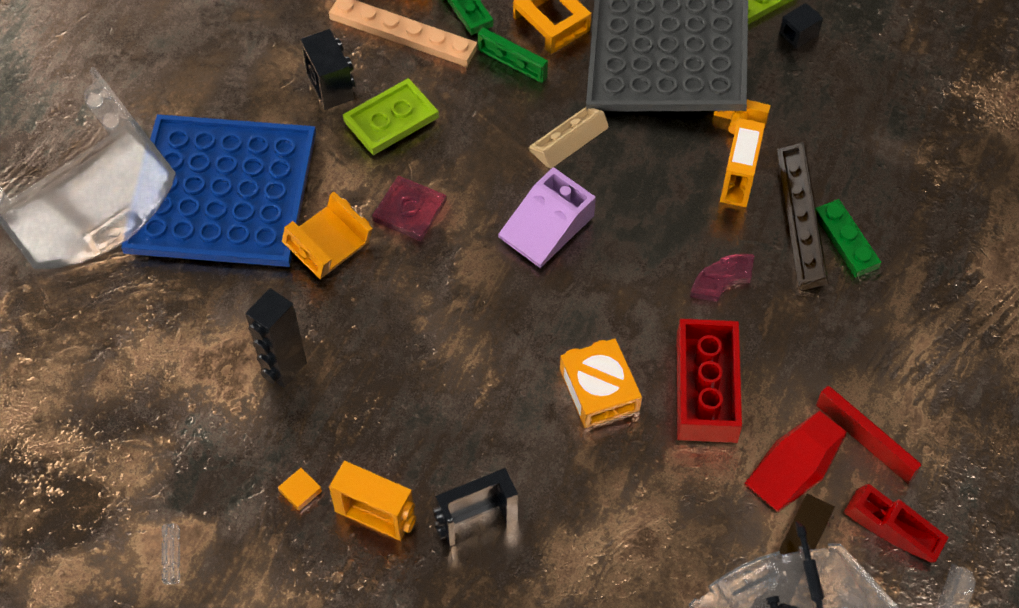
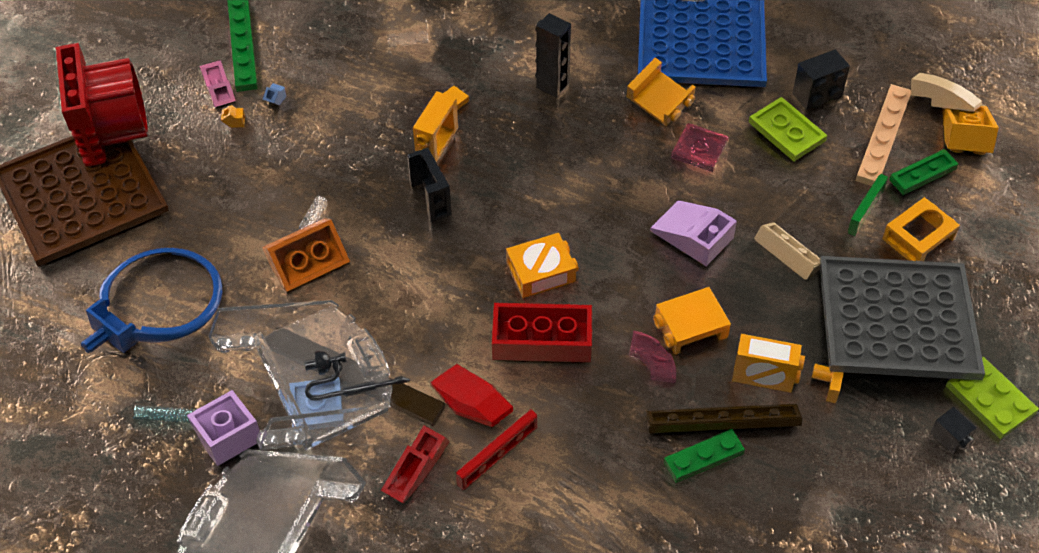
camera: 90 degrees right, 5 degrees down
none -> light orange panel [653,287,731,355]

